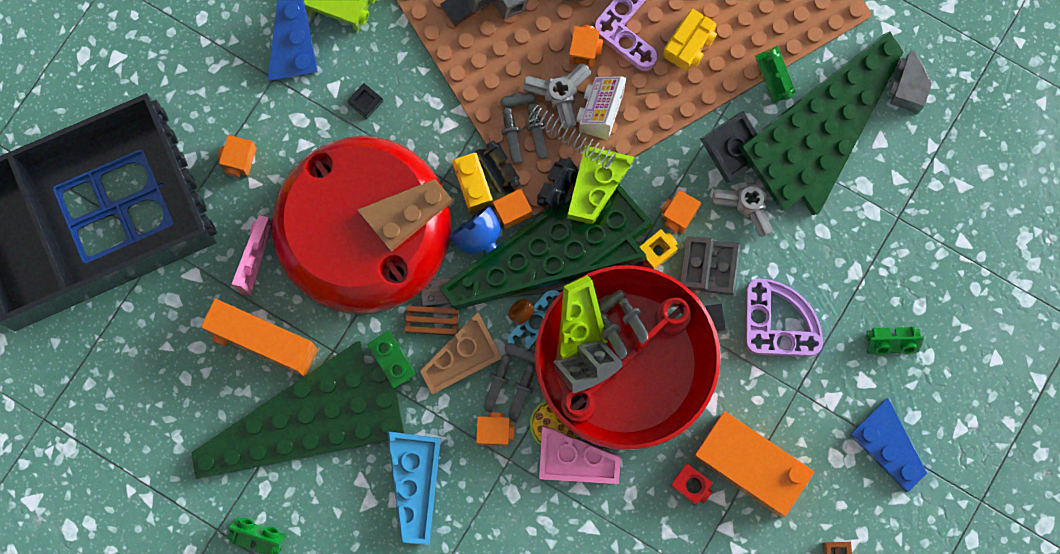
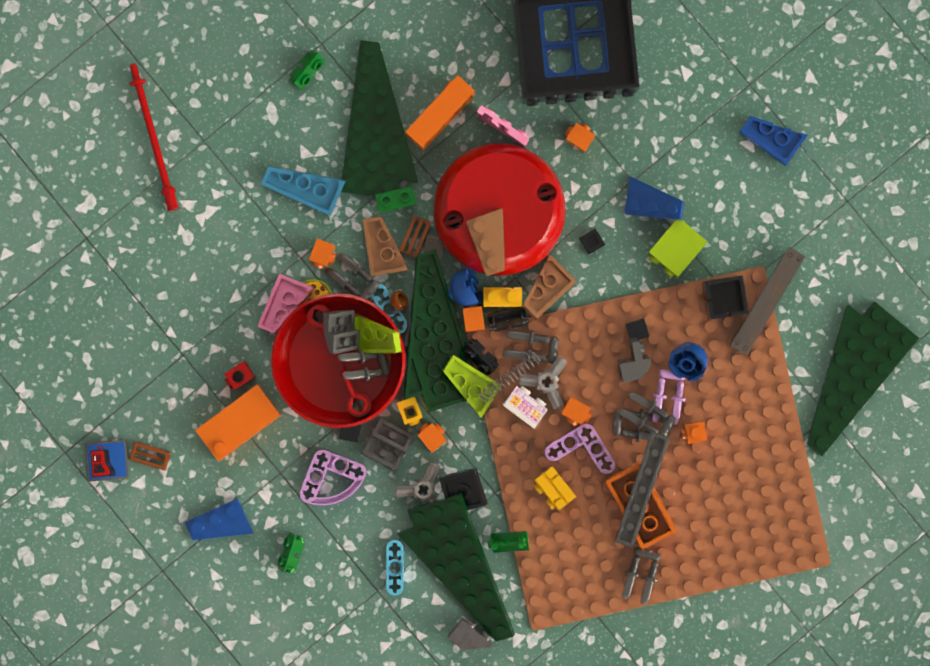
camera: 105 degrees right, 10 degrees up
none -> medium azure beam [386,539,404,596]
none -> medium nougat wing [522,255,577,320]

